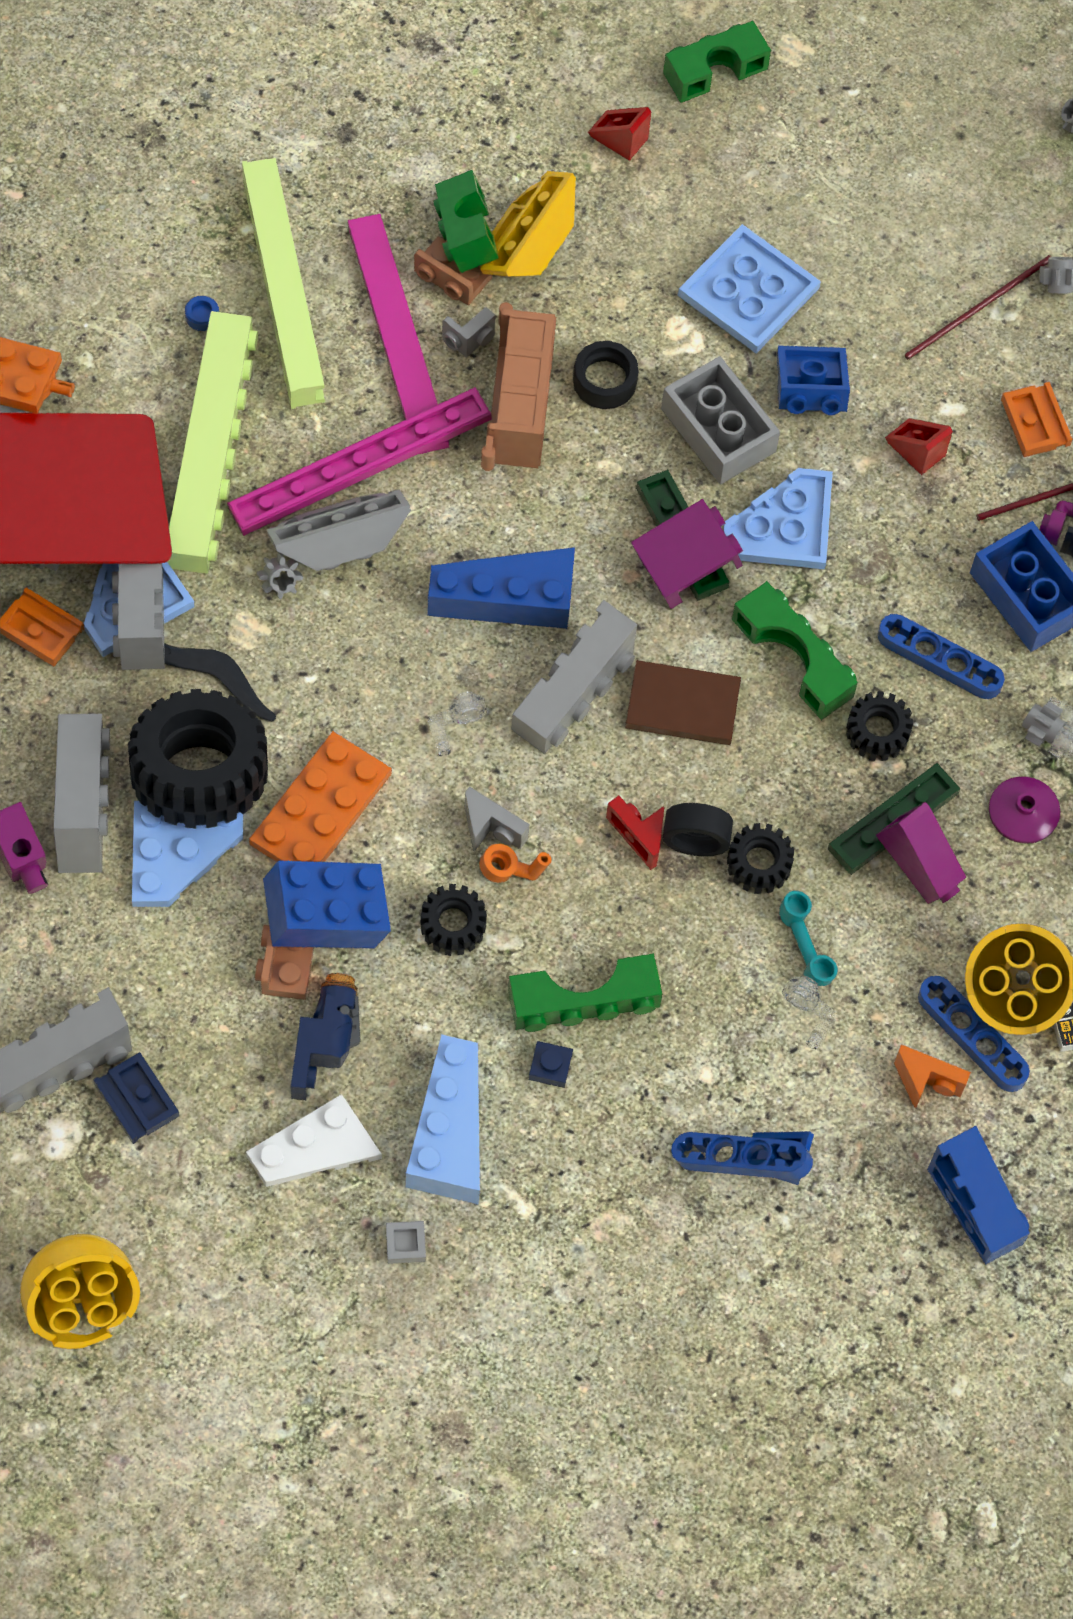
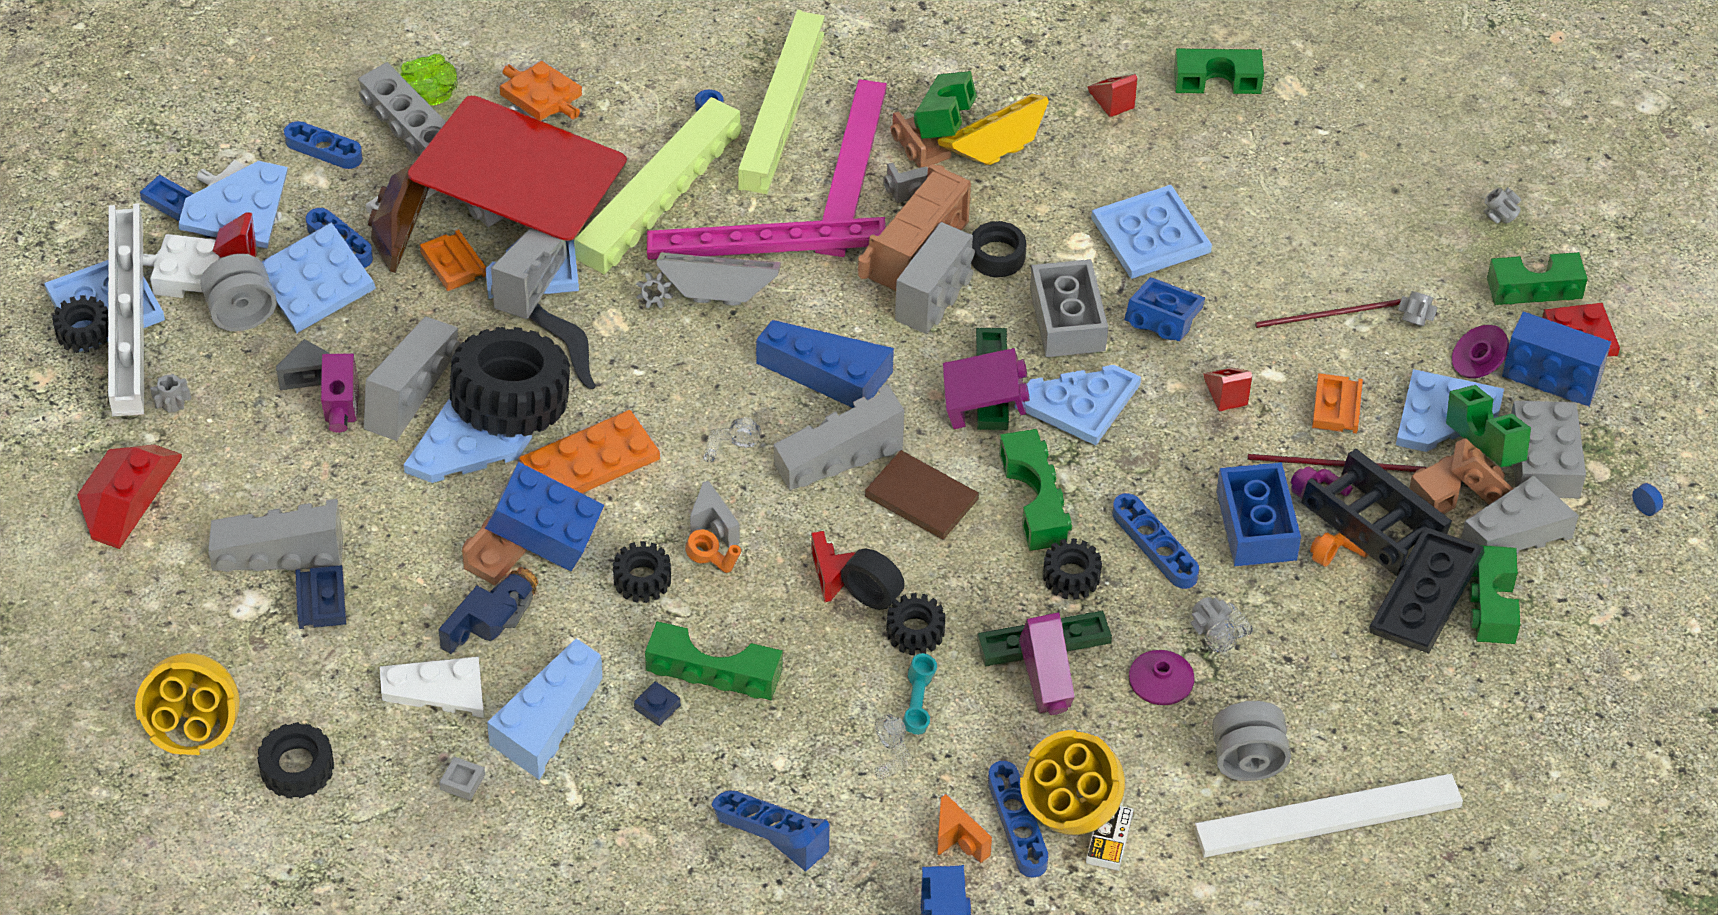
camera: 30 degrees right, 15 degrees down
none -> black tyre [257,722,334,799]
none -> light grey brick [895,222,975,334]

